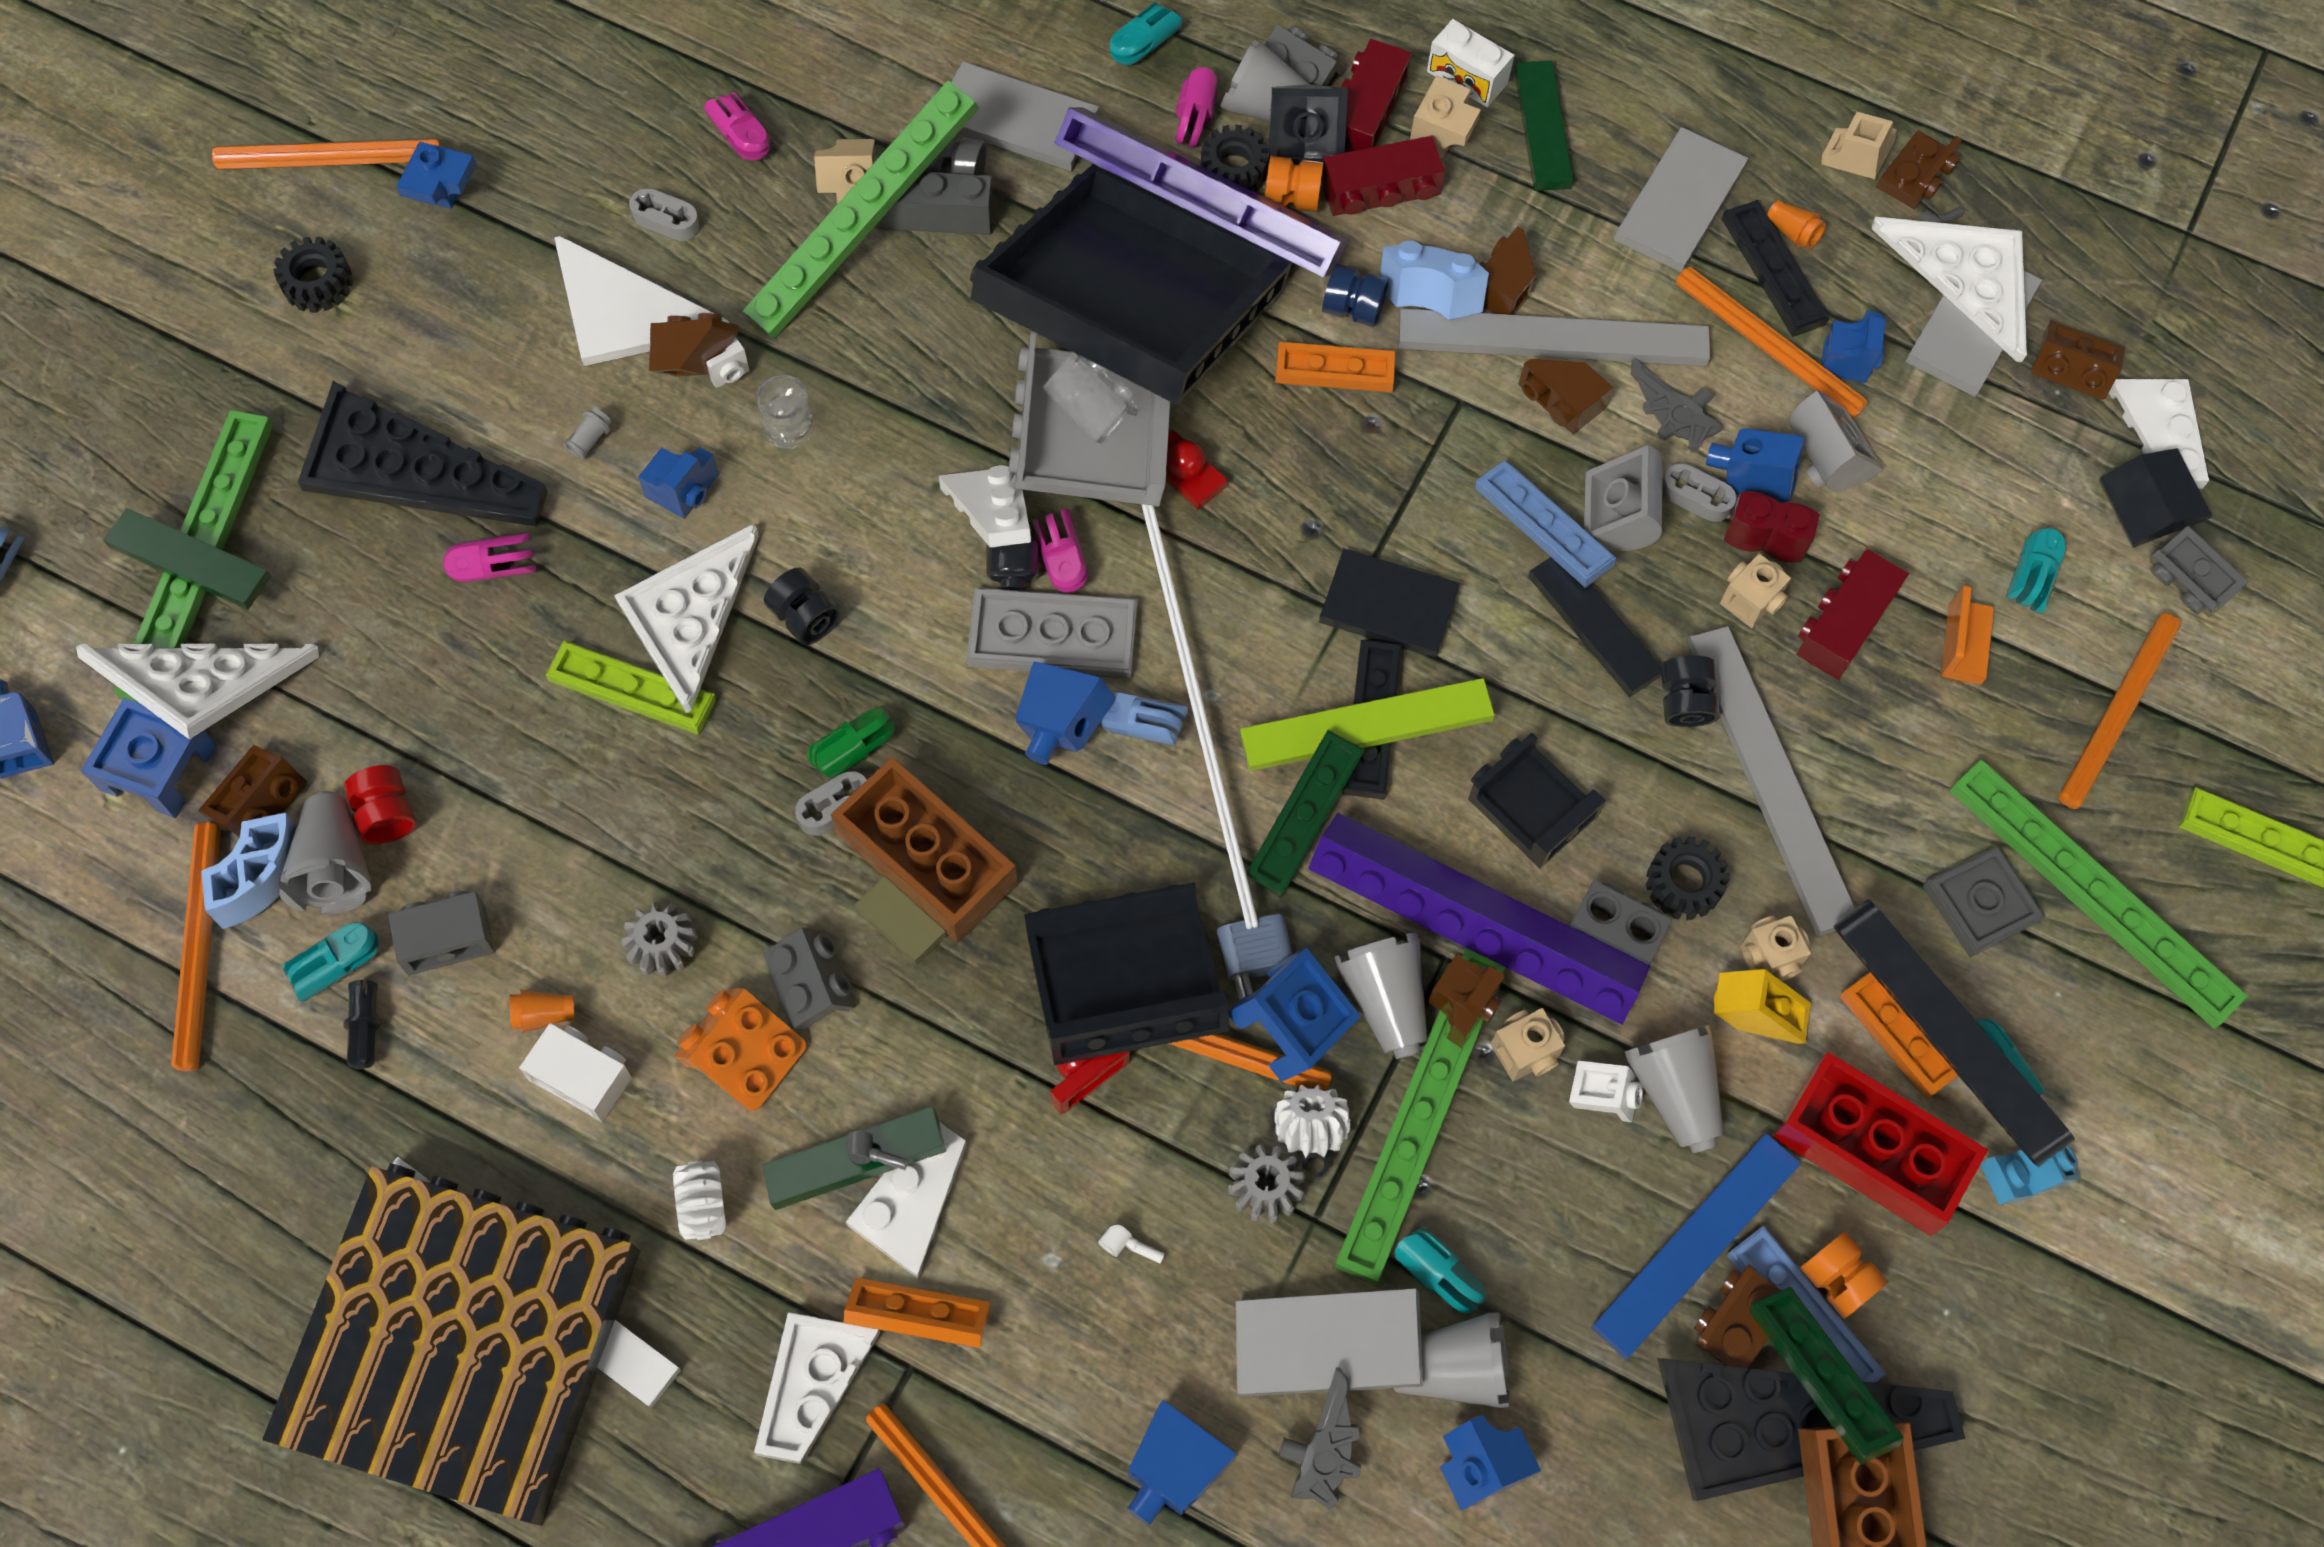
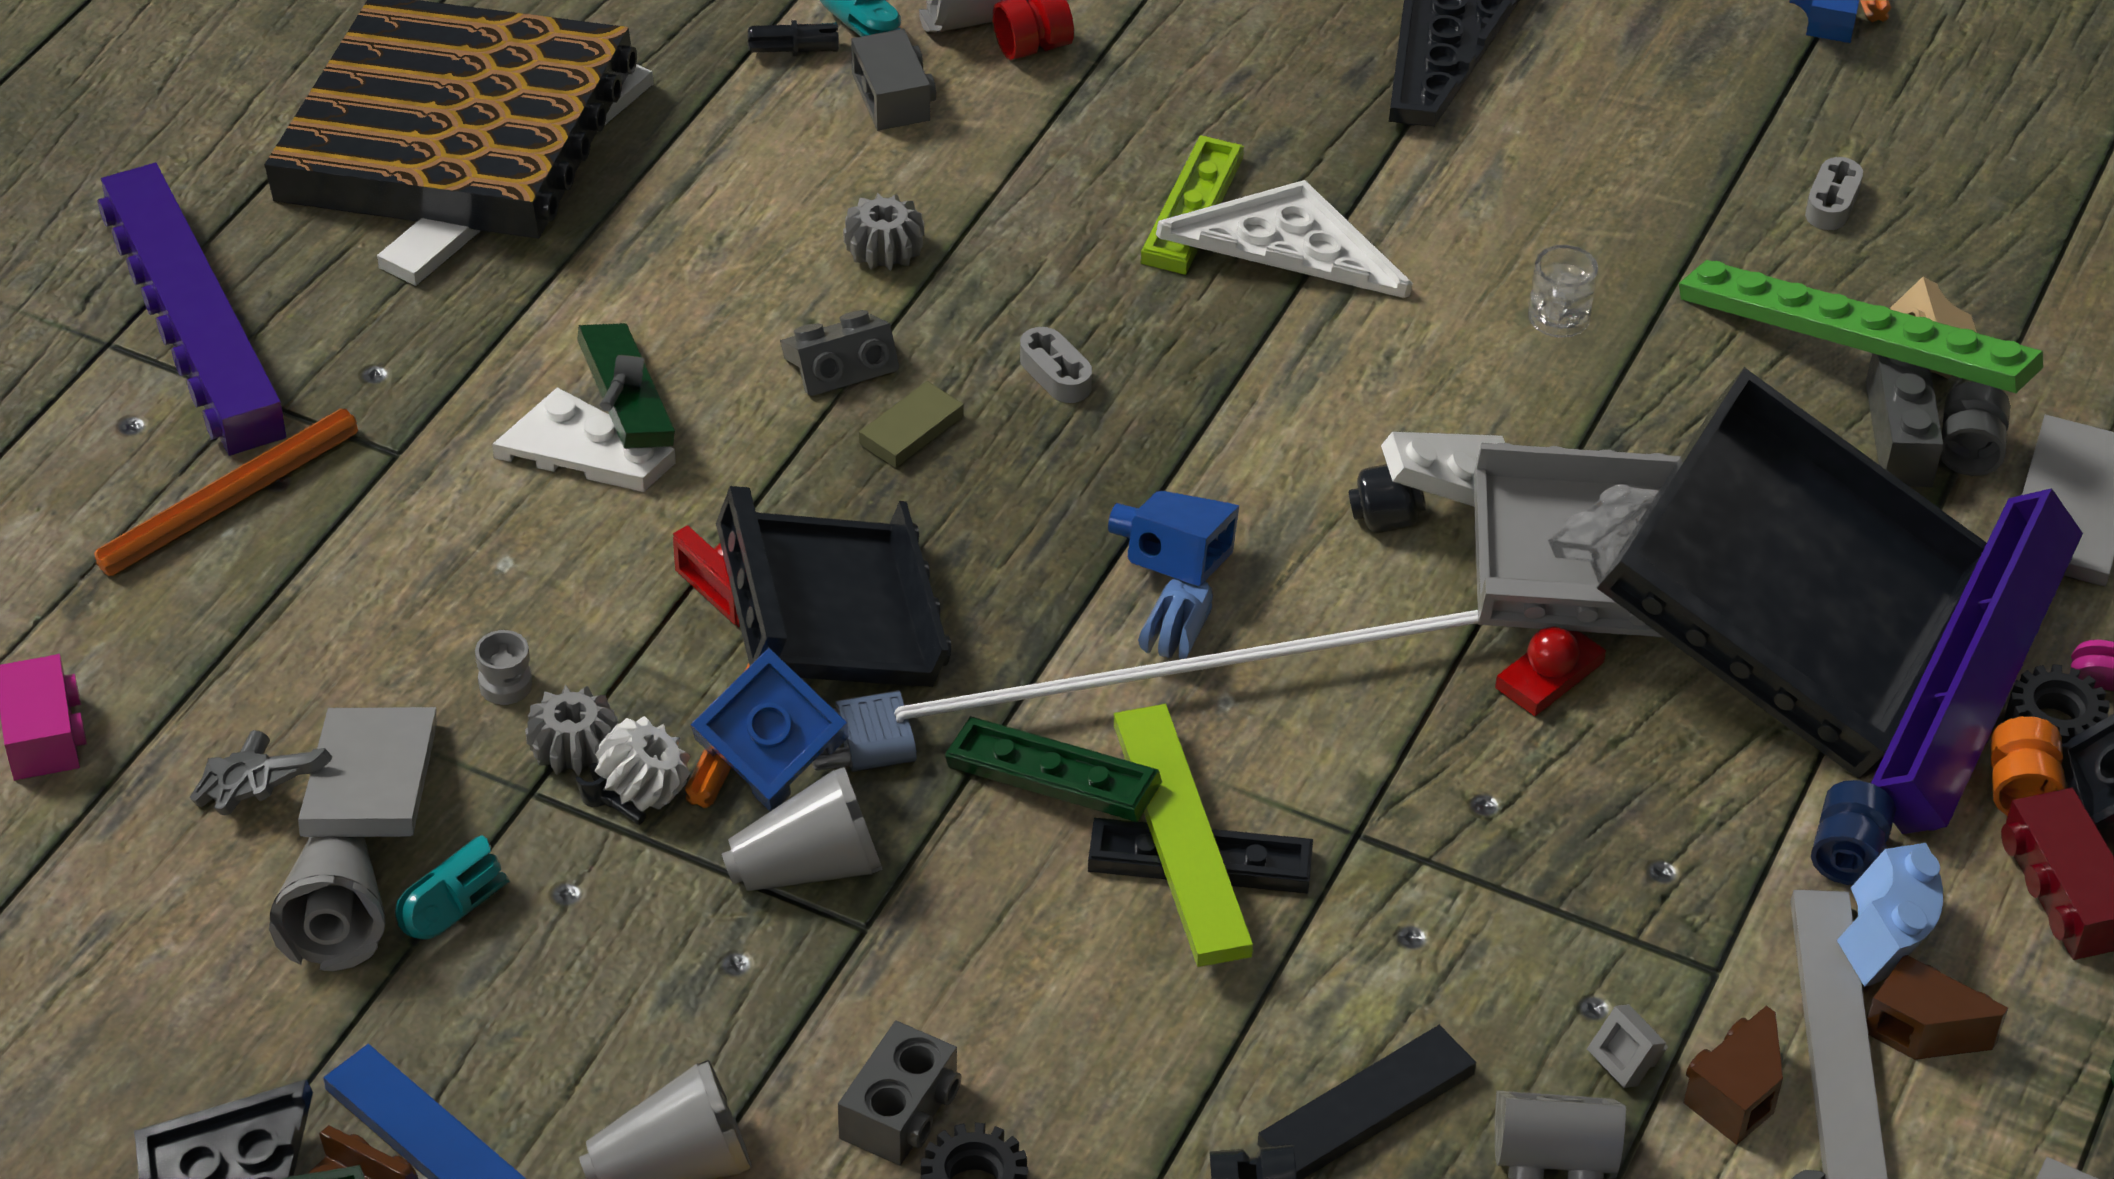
camera: 90 degrees right, 20 degrees down
dark pink arm [443,533,537,582] -> none
orange cone [509,989,575,1033] -> none
white brick [519,1023,632,1123] -> none
white tile [554,236,729,366] -> none
light grey pin [563,407,612,460] -> none
blue brick [638,447,719,519] -> none
reddish brown slope [649,313,738,377] -> none
white gear [673,1160,726,1240] -> none
orange bracket [674,988,806,1111] -> none
dark pink arm [704,91,770,161] -> none
white bracket [706,317,750,388] -> none
white wing [754,1312,880,1464] -> none
black wheel [764,567,842,646] -> none
green arm [806,708,895,779] -> none
dark orange brick [830,757,1017,943] -> none
orange plate [843,1277,990,1348] -> none
light grey tile [966,588,1137,679] -> none
dark pink arm [1032,508,1088,593] -> none
white hand [1098,1225,1165,1264] -> none
blue torso [1127,1400,1236,1526] -> none
orange plate [1275,342,1395,393] -> none
dark purple brick [1308,813,1650,1025] -> none
black tile [1319,548,1460,658] -> none
bright green plate [1334,948,1505,1285] -> none
reddish brown brick [1428,954,1505,1048] -> none
blue brick [1440,1415,1541,1511] -> none
black panel [1468,733,1606,869] -> none
medium blue tile [1475,460,1616,588] -> none
tan brick [1490,1008,1565,1082] -> none
white bracket [1569,1061,1643,1122] -> none
none -> light grey wheel [475,630,532,705]
none -> light grey tile [1587,1004,1668,1088]

